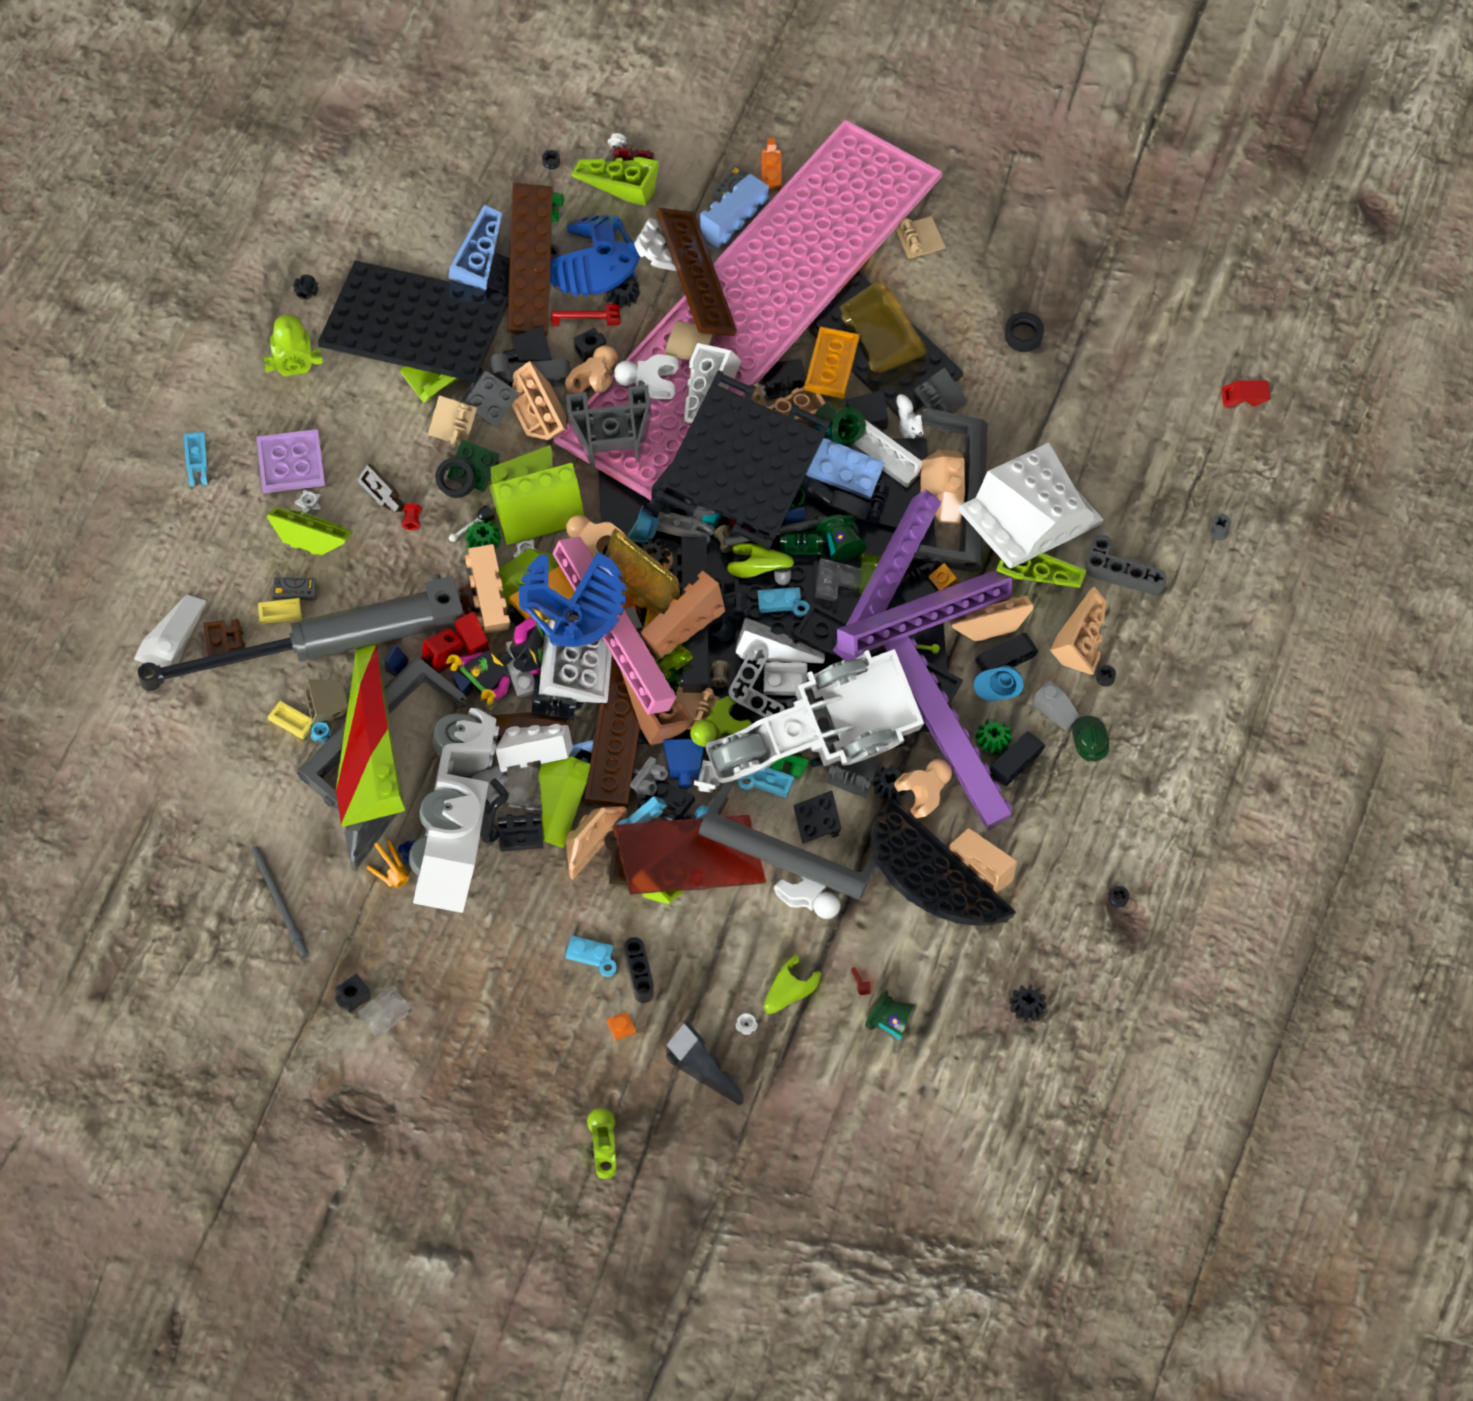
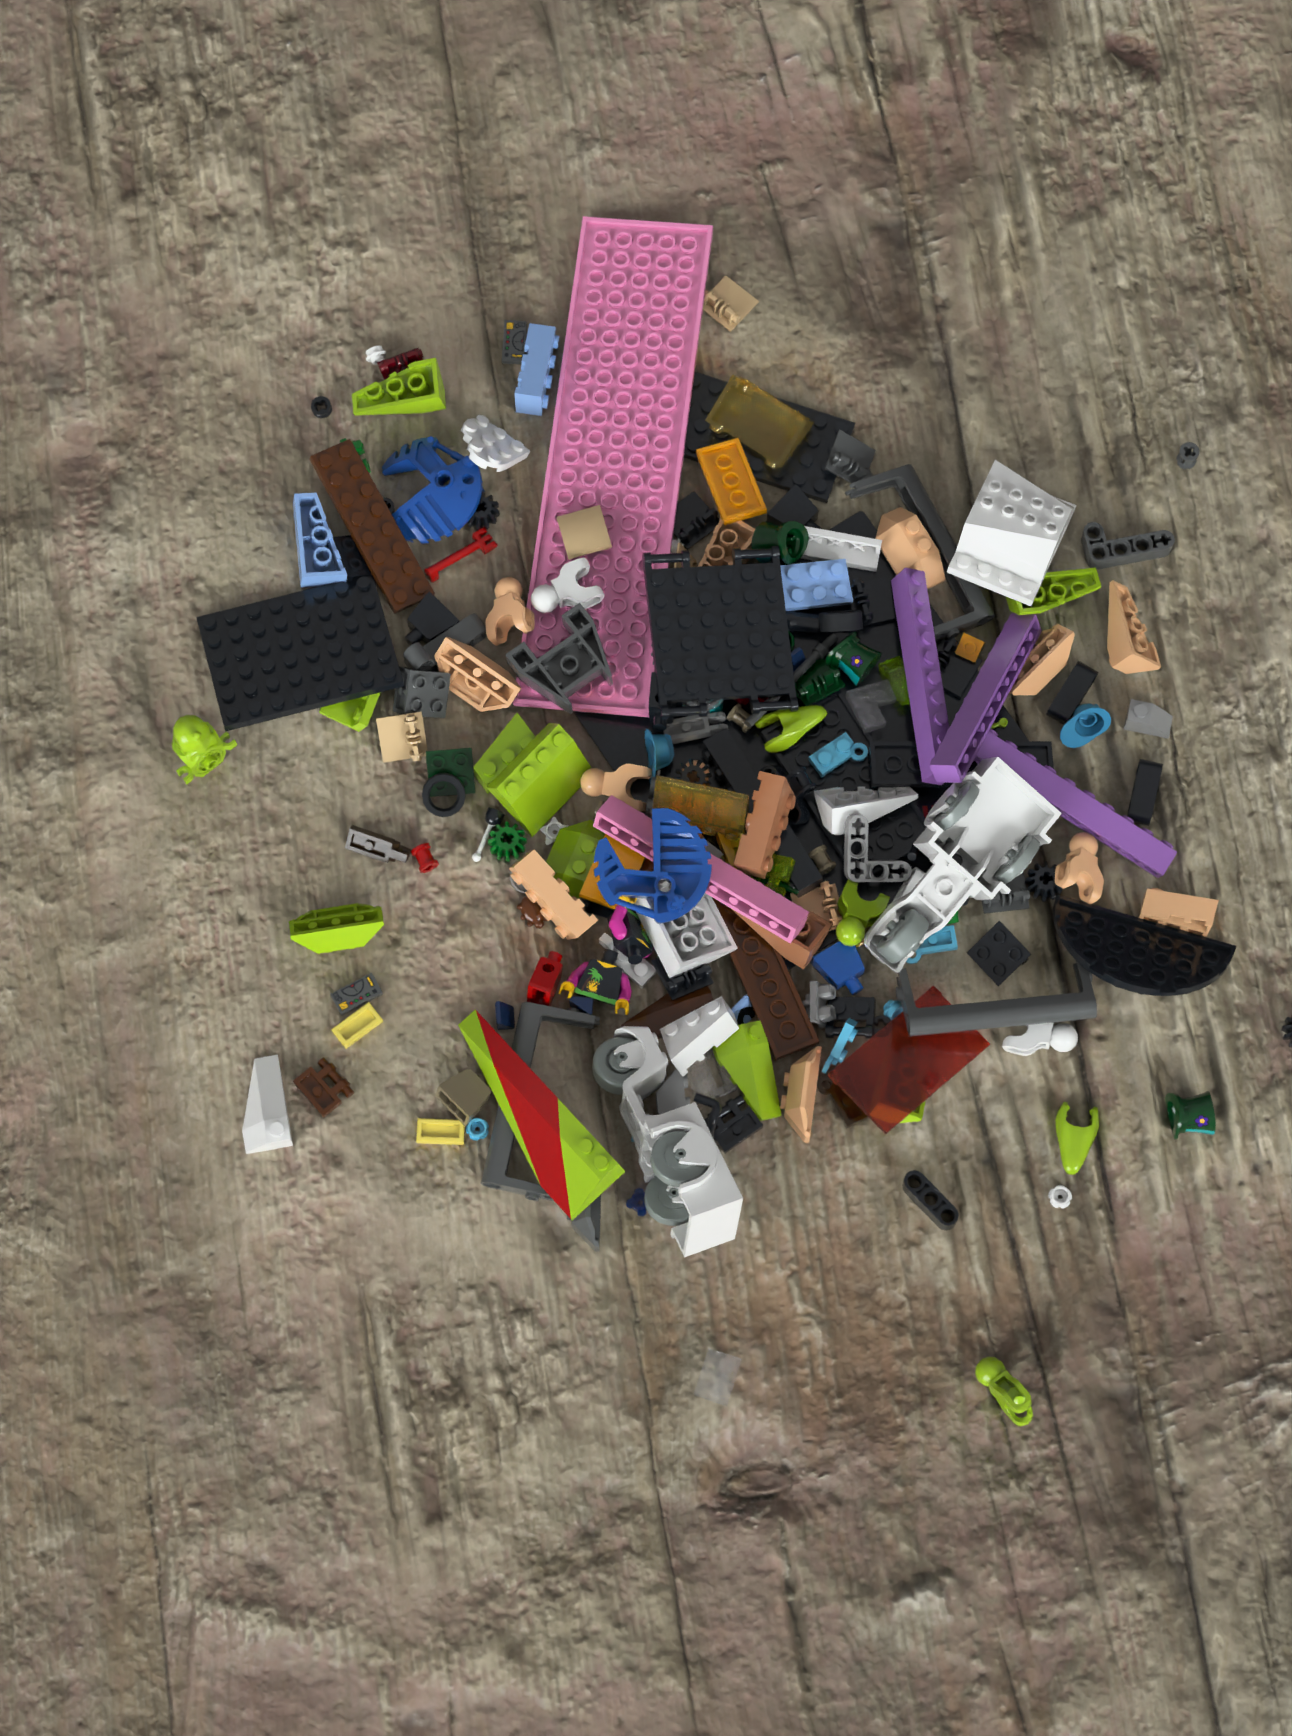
camera: 30 degrees left, 10 degrees up
dark grey piece [138,574,463,691] -> none
medium azure hinge [183,432,208,486] -> none
dark grey bar [251,846,309,958] -> none
lavender plate [256,429,325,494] -> none
black gear [293,274,319,300] -> none
white plate [295,490,321,513] -> none
black brick [335,973,371,1013] -> none
light orange plant [367,840,409,888] -> none
red slope [455,611,489,655] -> none
medium azure hinge [565,935,617,977] -> none
black brick [573,327,606,363] -> none
orange plate [607,1011,636,1041] -> none
reddish brown plate [656,208,737,337] -> none
black wedge [666,1021,743,1105] -> none
white wedge [684,343,742,424] -> none
white bracket [694,760,721,793] -> none
orange hinge [761,138,781,189] -> none
white bracket [764,661,807,696] -> none
light grey hinge [774,569,791,585] -> none
clear red hand [851,967,871,995] -> none
white animal [896,394,924,439] -> none
green gear [975,718,1012,756] -> none
black tyre [1005,312,1044,352] -> none
dark green piece [1072,716,1109,762] -> none
black bush [1096,665,1116,687] -> none
red slope [1221,380,1271,408] -> none

